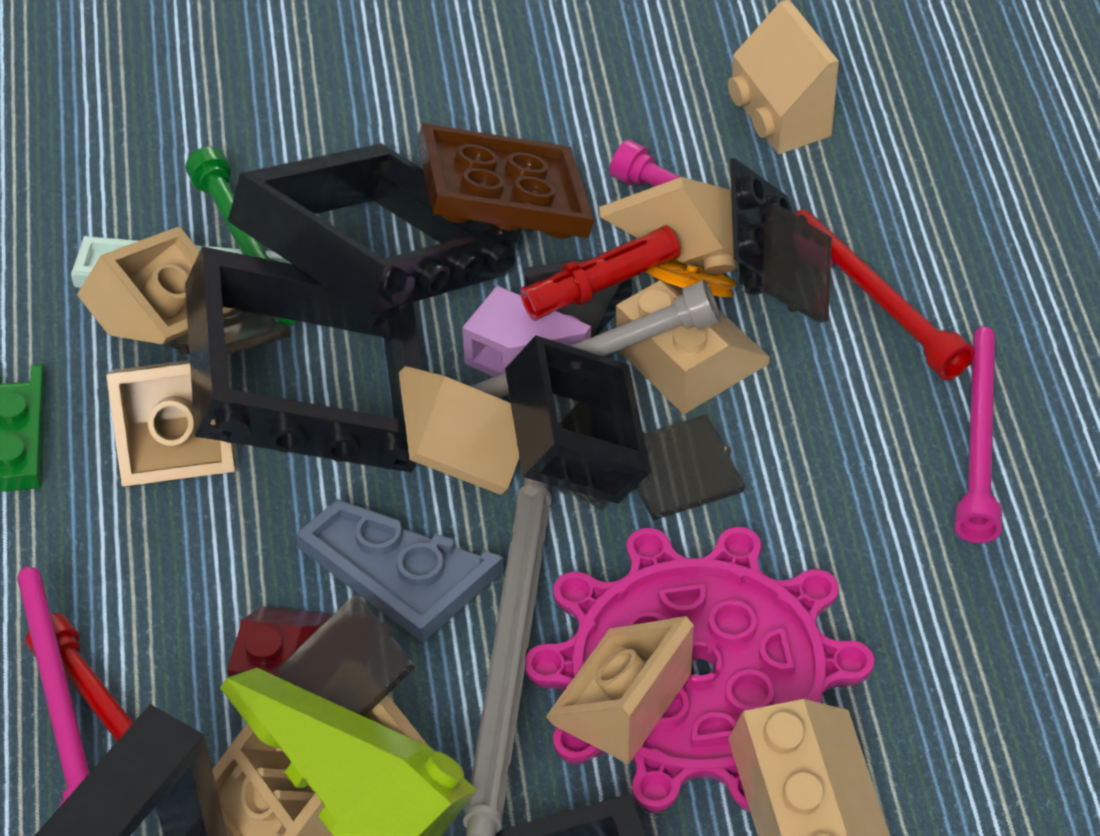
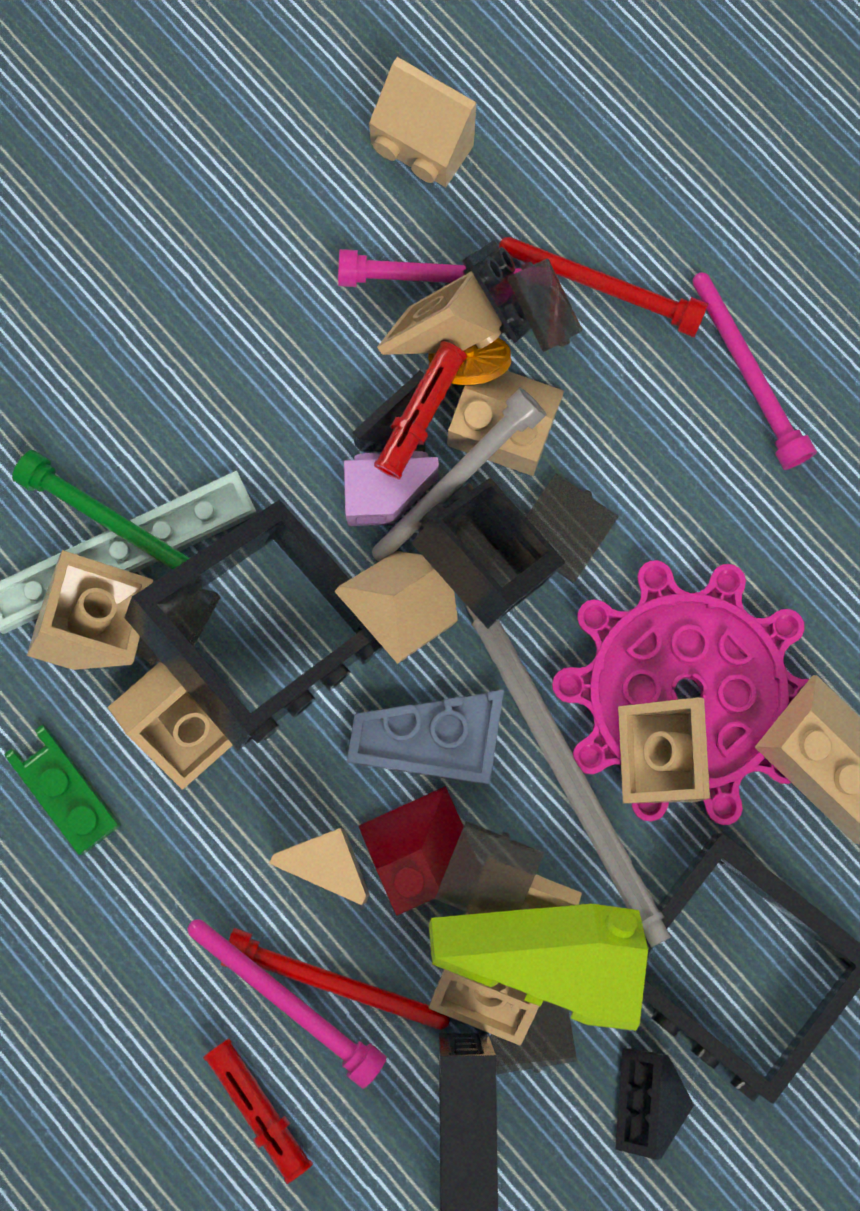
camera: 35 degrees left, 30 degrees up
black window [228,143,521,315] -> none
reddish brown plate [417,123,594,239] -> none
none -> tan slope [269,828,370,905]

